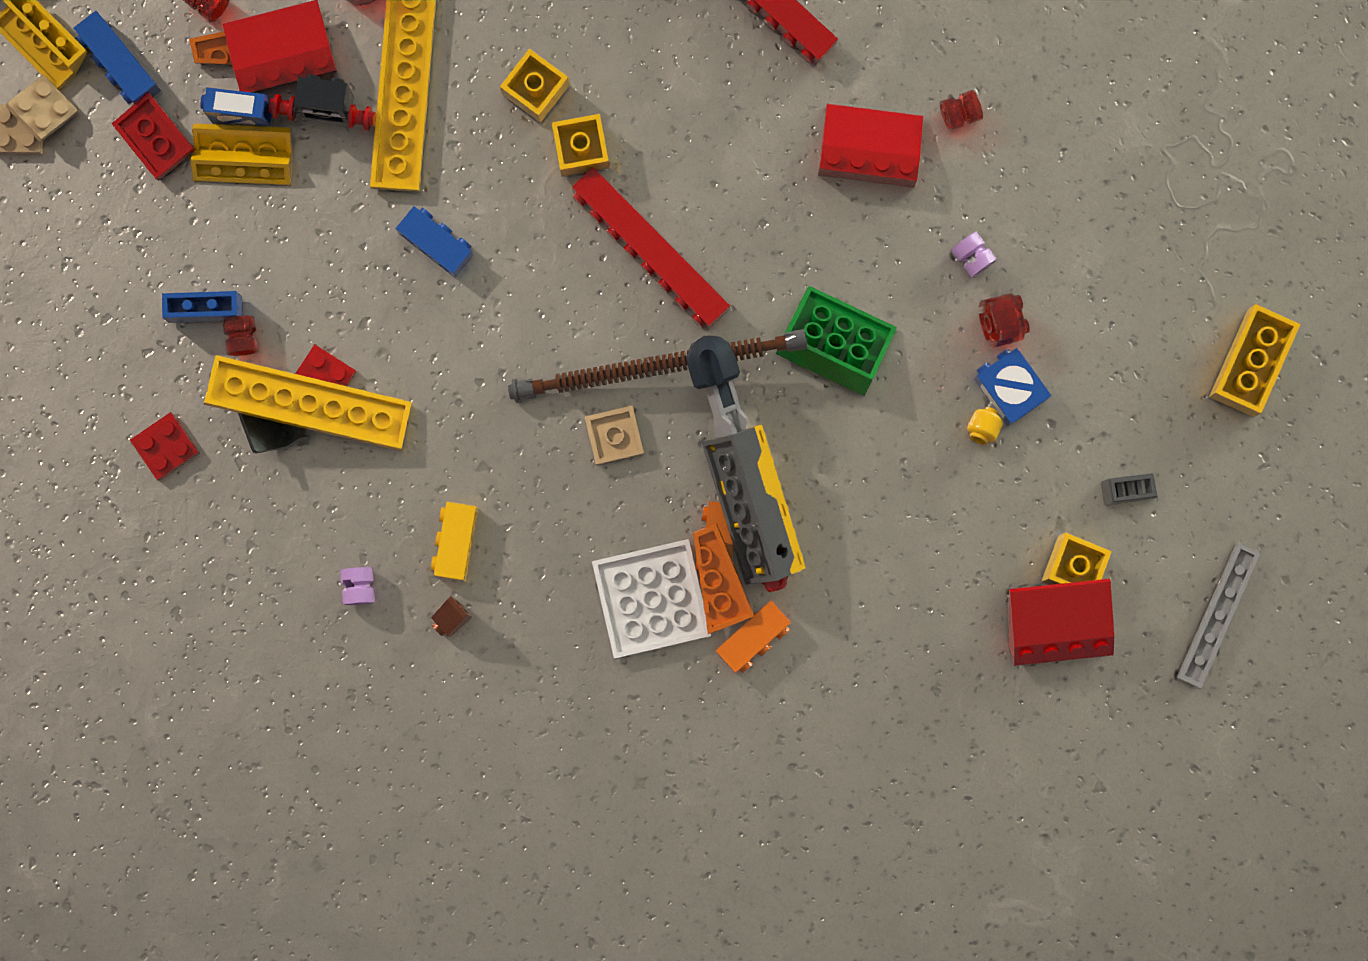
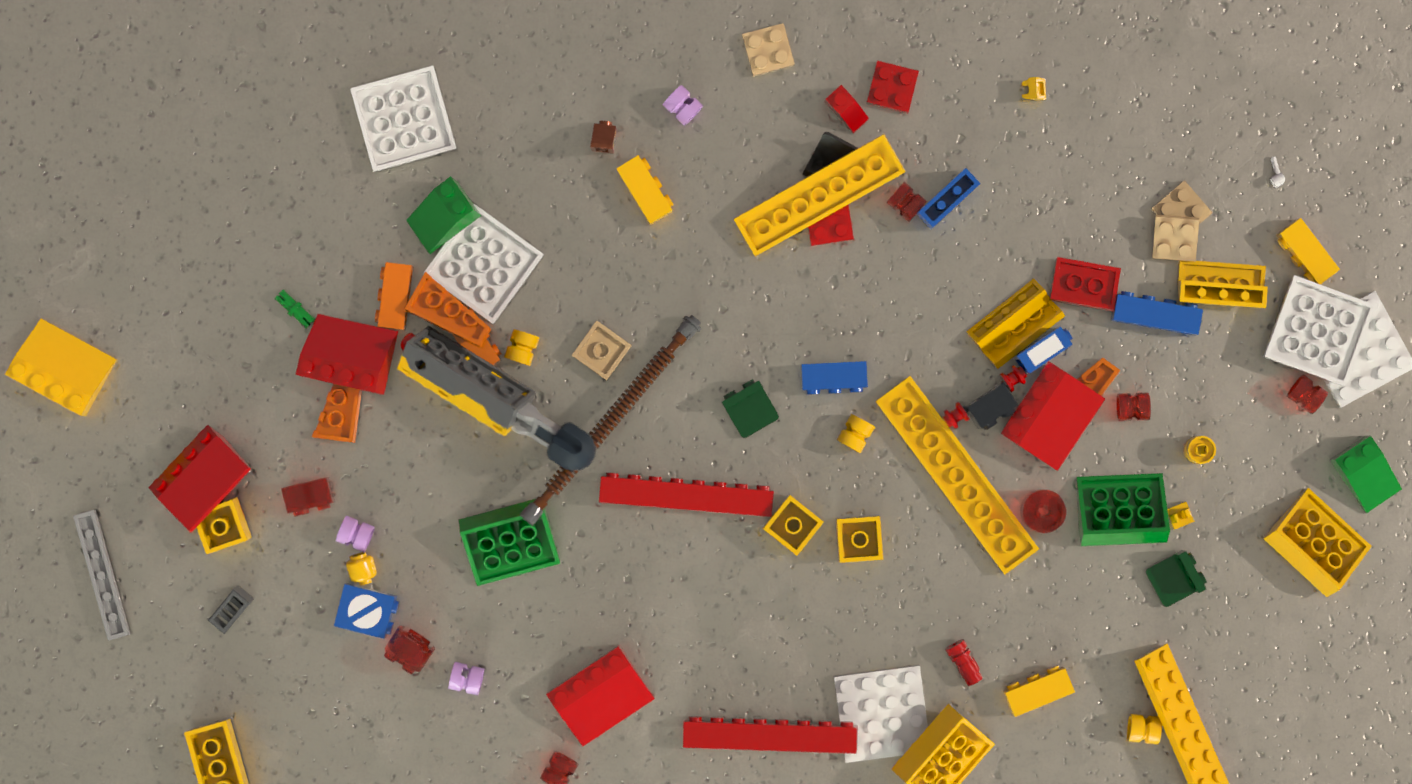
camera: 135 degrees right, 5 degrees up
none -> yellow slope [5,318,117,416]
none -> green pin [275,289,315,329]
none -> clear red brick [281,477,335,517]
none -> red slope [295,314,398,395]
none -> orange wing [312,384,362,443]
none -> lavender wheel [336,515,375,552]
none -> white plate [350,66,457,172]
none -> green slope [406,176,481,254]
none -> yellow wheel [504,329,540,366]
none -> dark green bracket [721,379,779,438]
none -> tan plate [742,23,795,77]
none -> red slope [824,85,869,133]
none -> yellow wheel [837,414,875,453]
none -> yellow tile [1021,77,1046,101]

